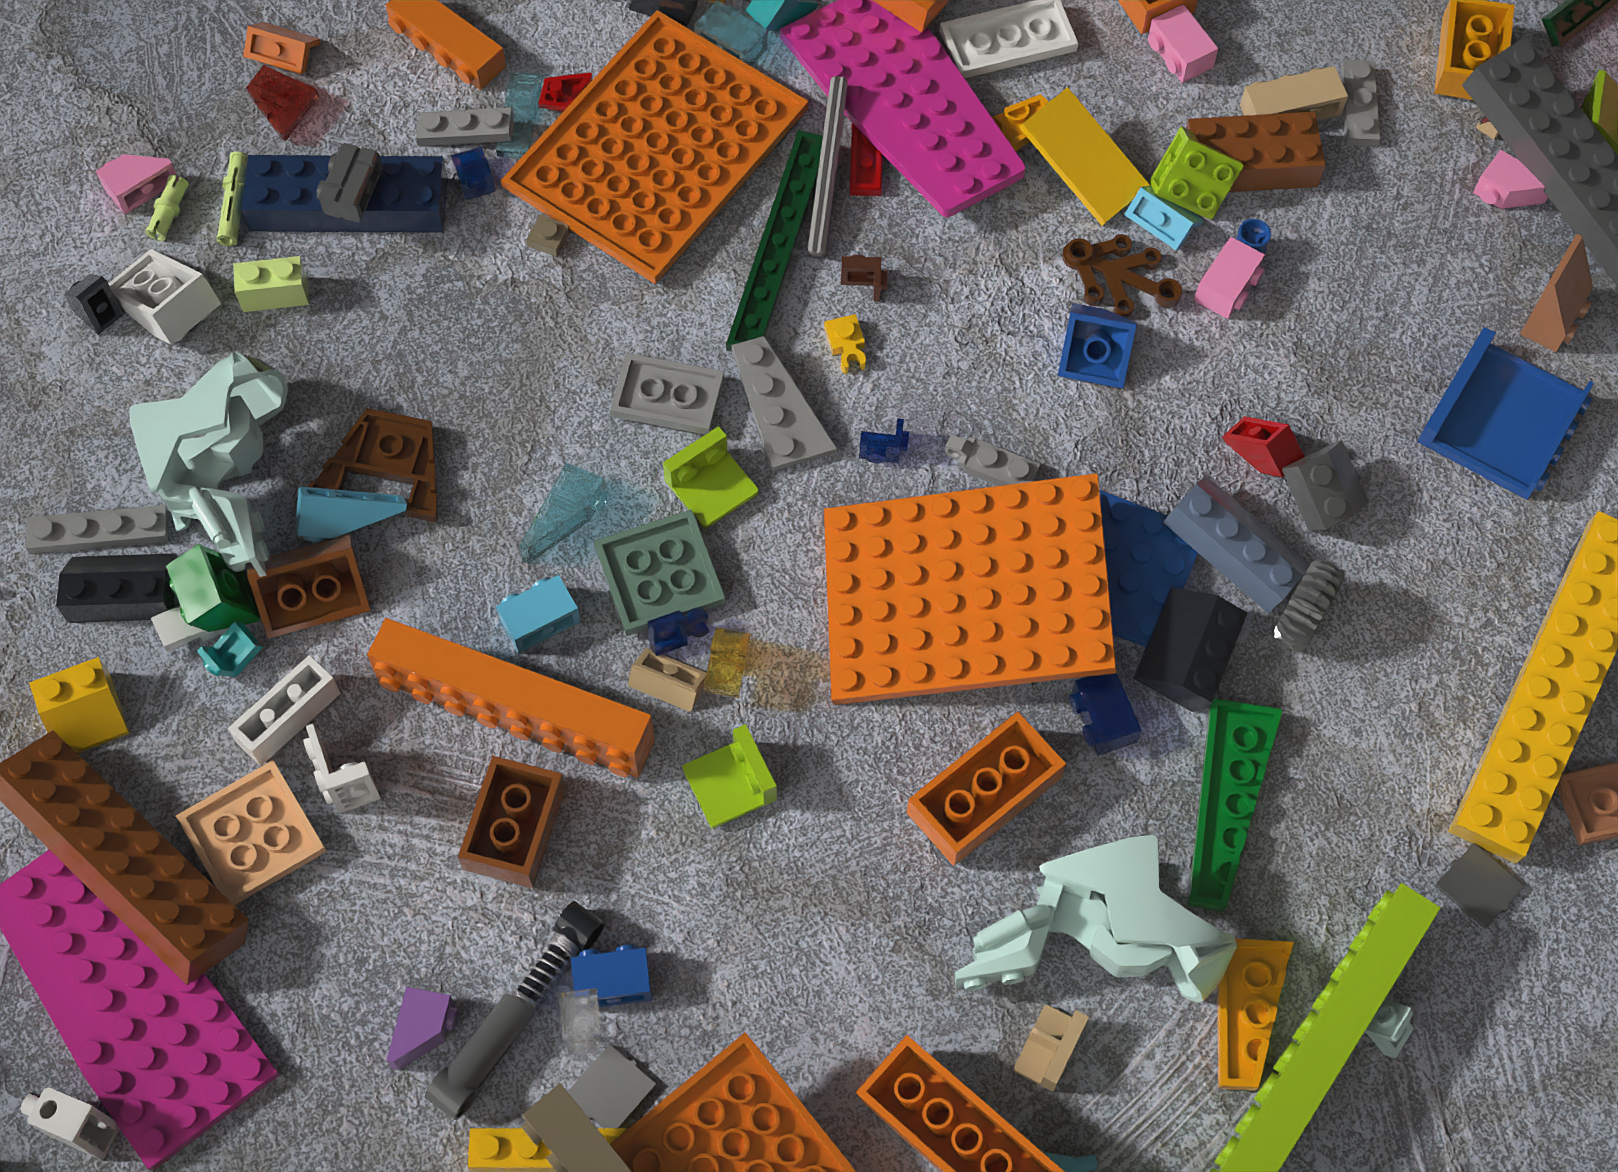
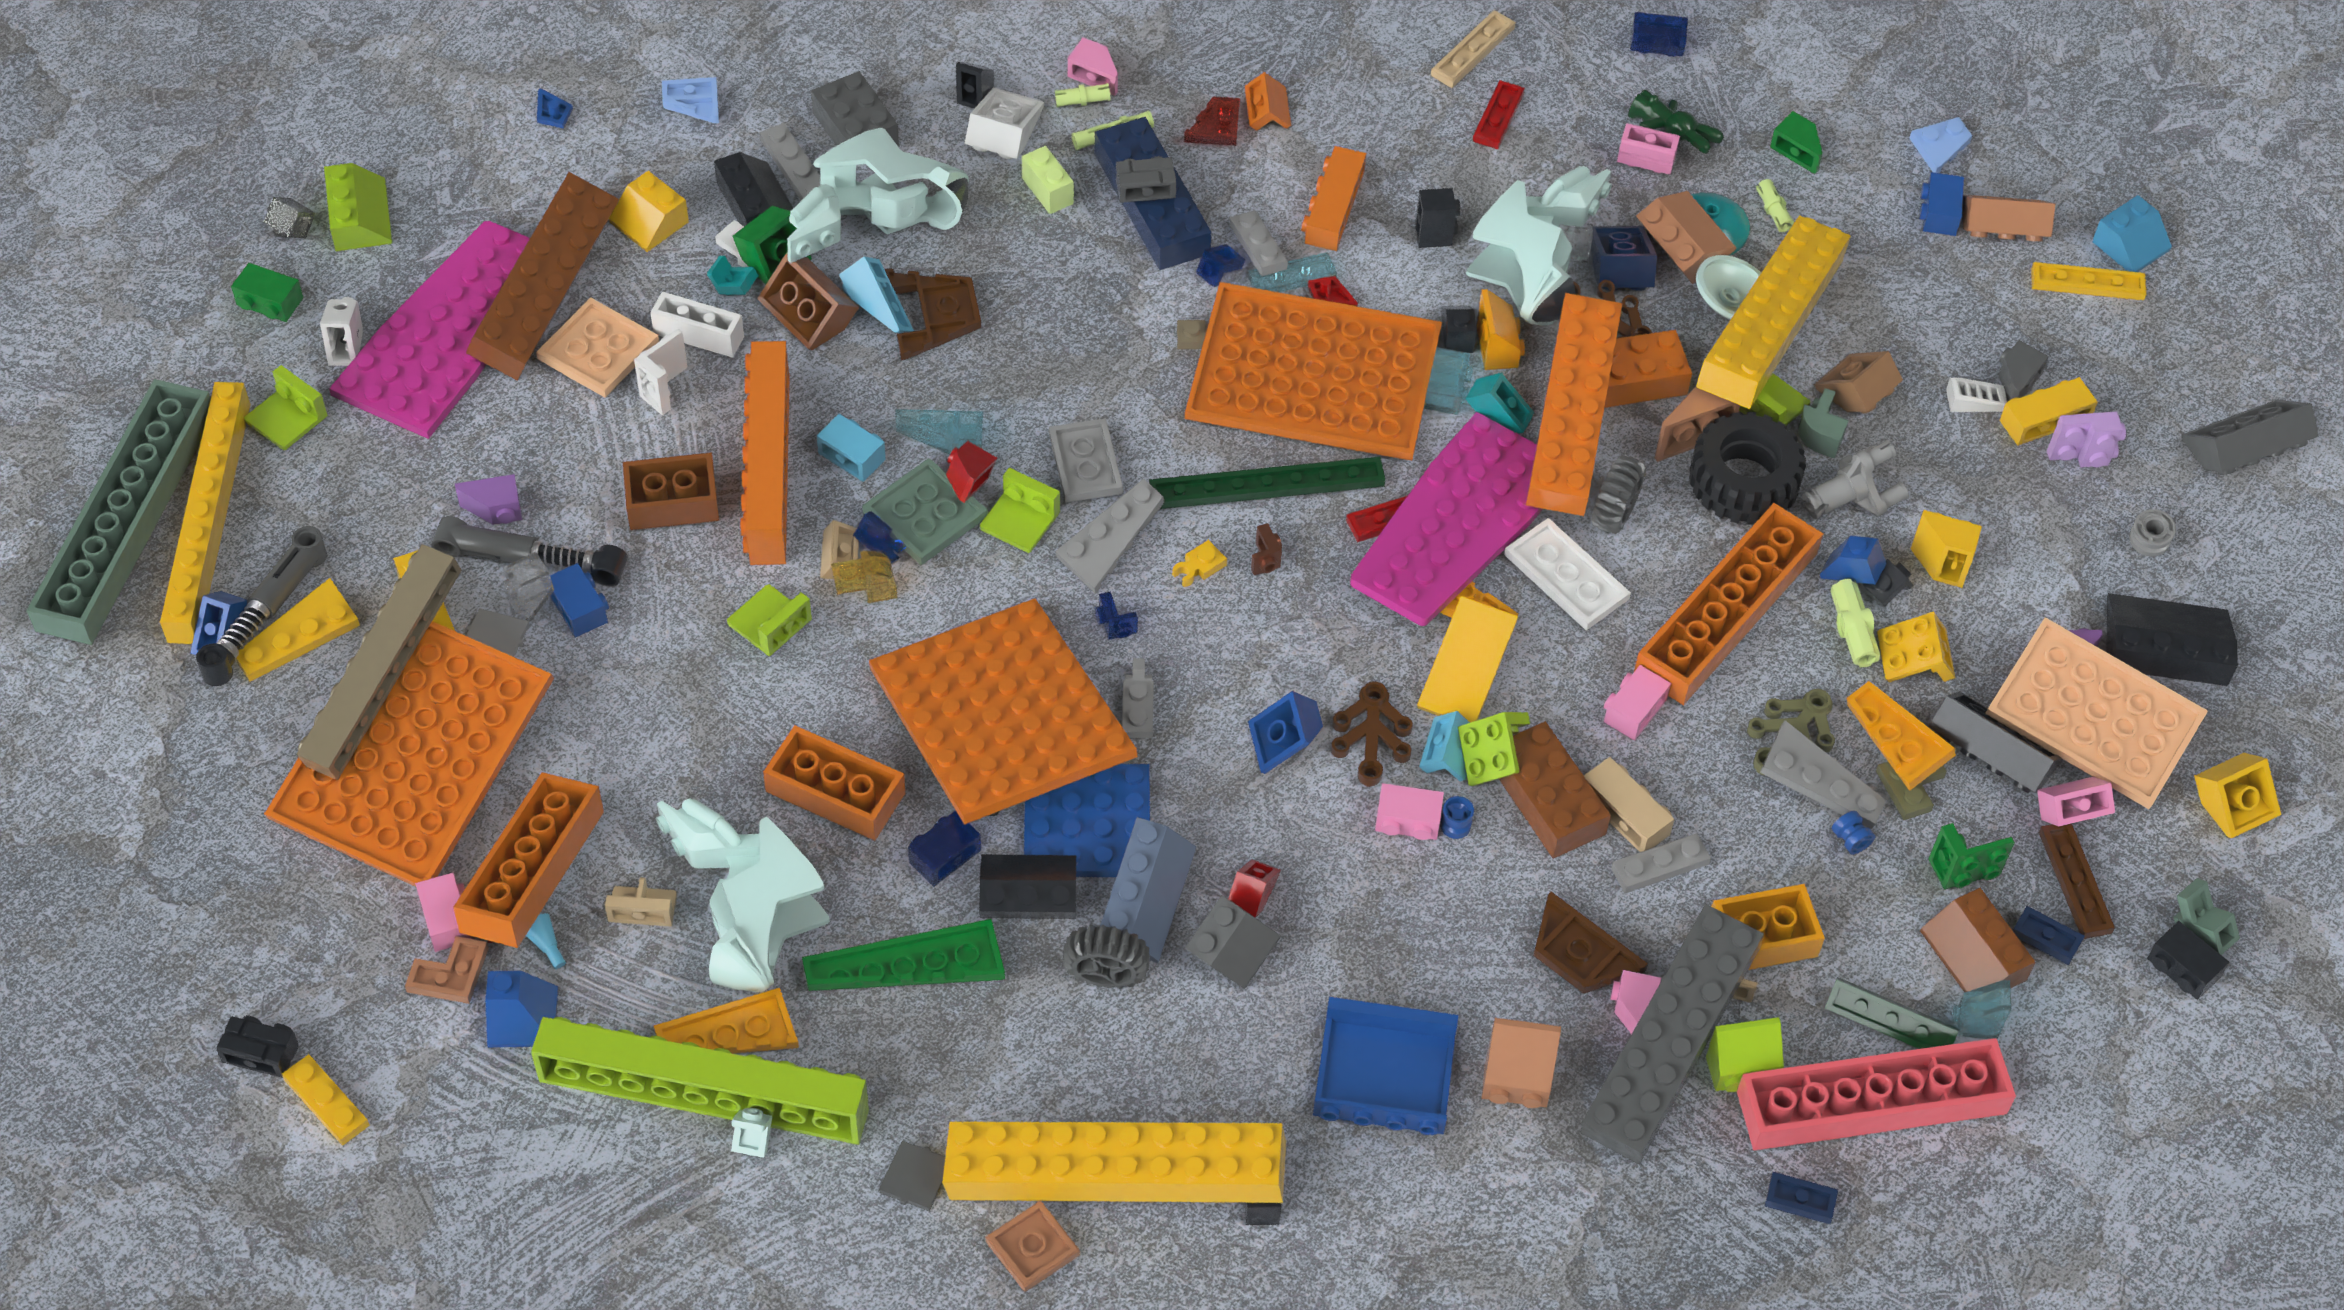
camera: 65 degrees right, 10 degrees down
light grey axle [808,76,848,257] -> none
none -> dark grey brick [811,71,899,147]
none -> red slope [946,441,998,503]
none -> reddish brown wing [1533,891,1648,994]

